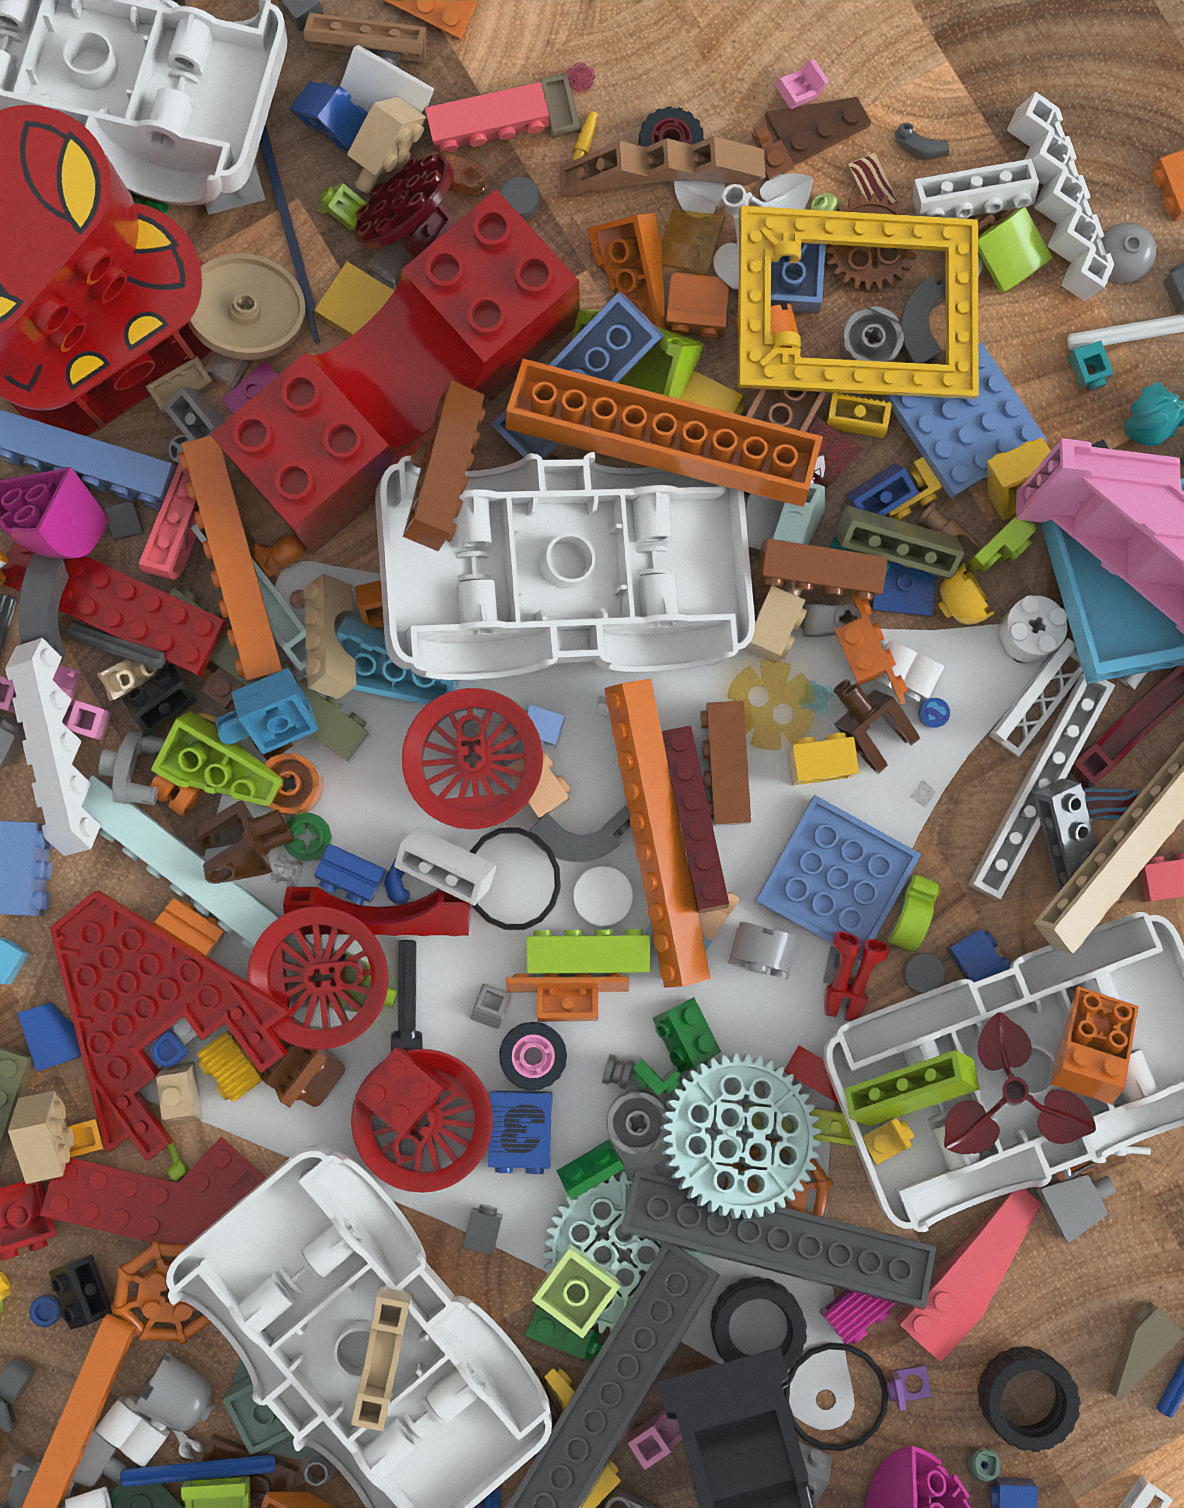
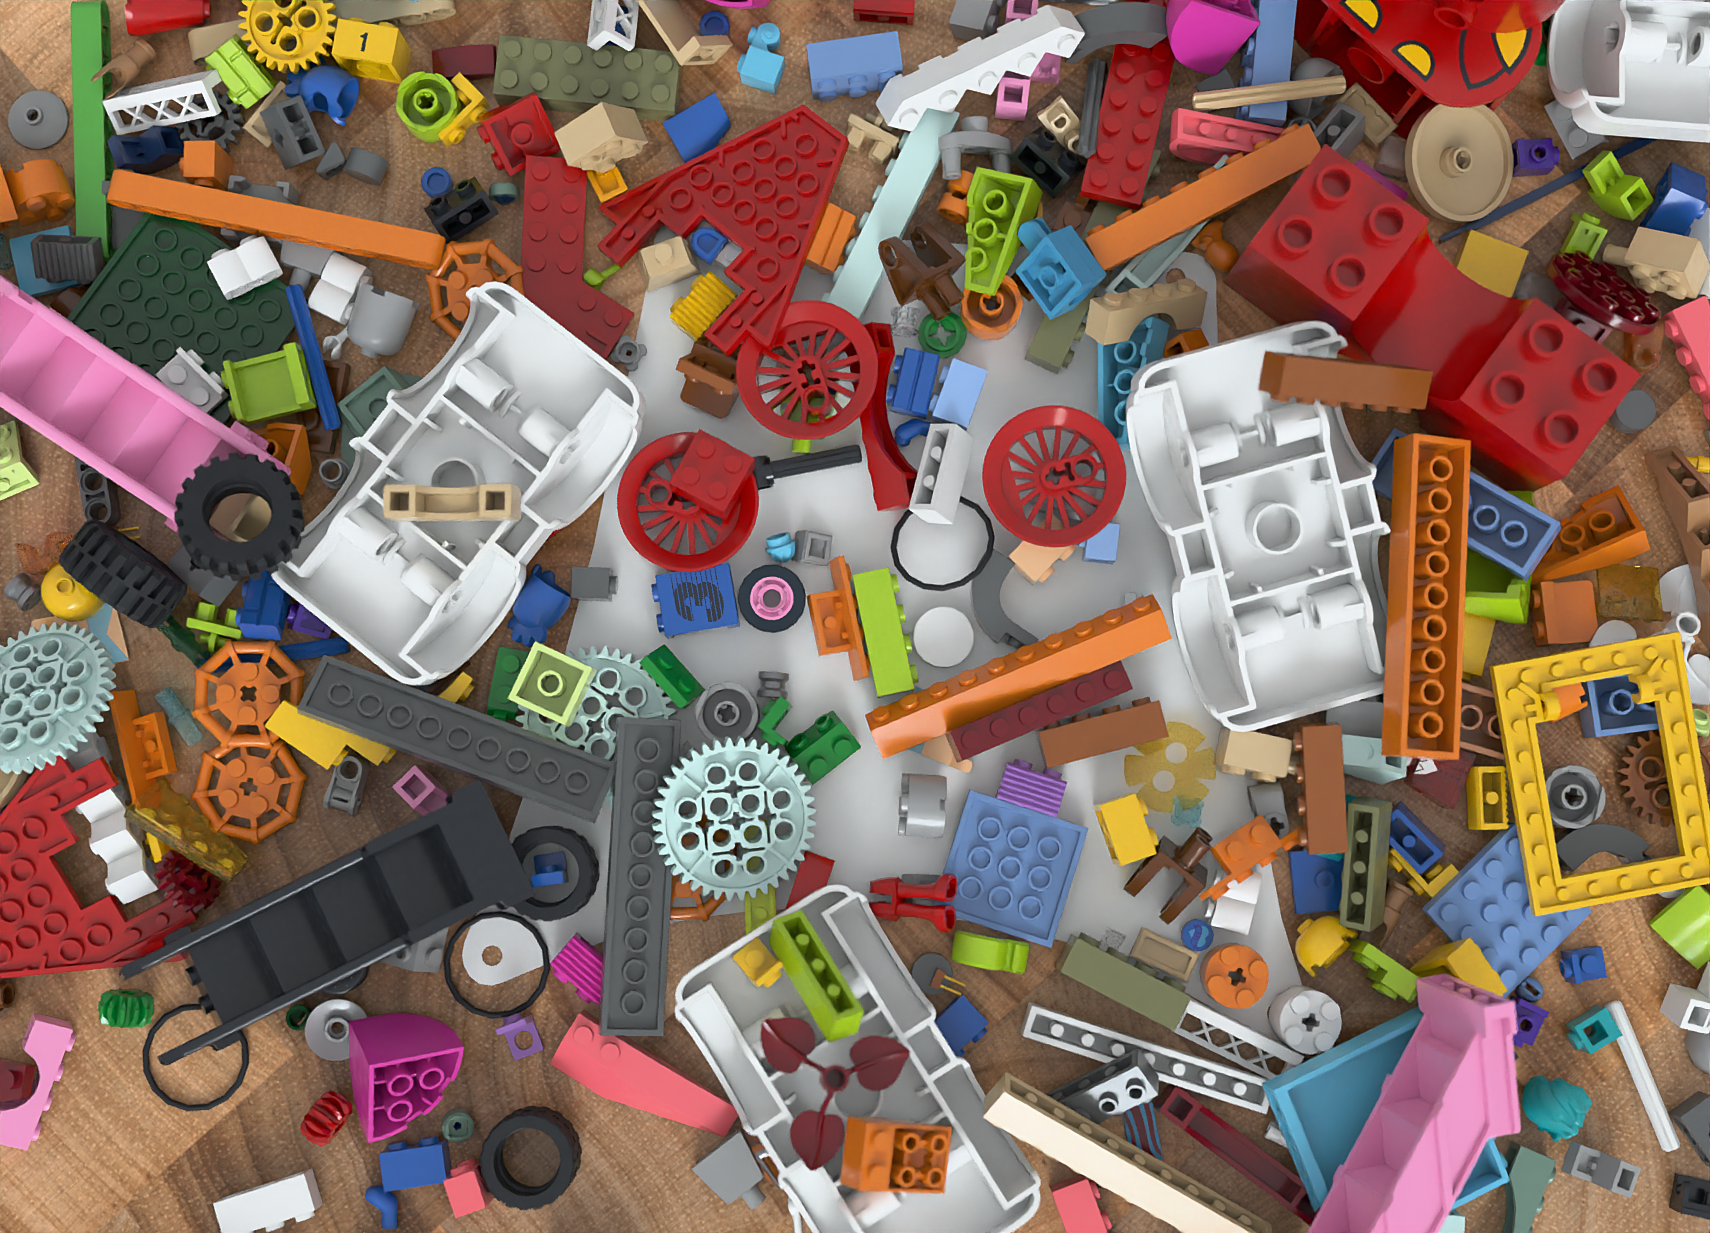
camera: 80 degrees right, 0 degrees up
none -> coral brick [443,1158,494,1218]
none -> sand green tile [489,182,520,205]
none -> blue piece [508,564,572,647]
none -> blue bracket [531,851,569,888]
none -> light grey plate [611,335,647,371]
none -> medium azure plate [765,532,796,563]
none -> tan hips [845,112,899,165]
none -> light blue brick [928,358,988,431]
none -> dark orange piece [929,968,966,996]
none -> medium lavender brick [995,759,1067,817]
none -> olive brick [1054,932,1191,1031]
none -> tan tile [1129,927,1200,982]
none -> tan axle [1192,75,1346,111]
none -> orange brick [1199,942,1269,1009]
none -> light grey cylinder [1287,57,1343,121]
none -> dark purple brick [1509,996,1549,1048]
none -> dark purple brick [1512,138,1560,177]
none -> medium blue hinge [1515,977,1543,1003]
none -> blue bracket [1559,946,1607,984]
none -> lime brick [1582,150,1654,221]

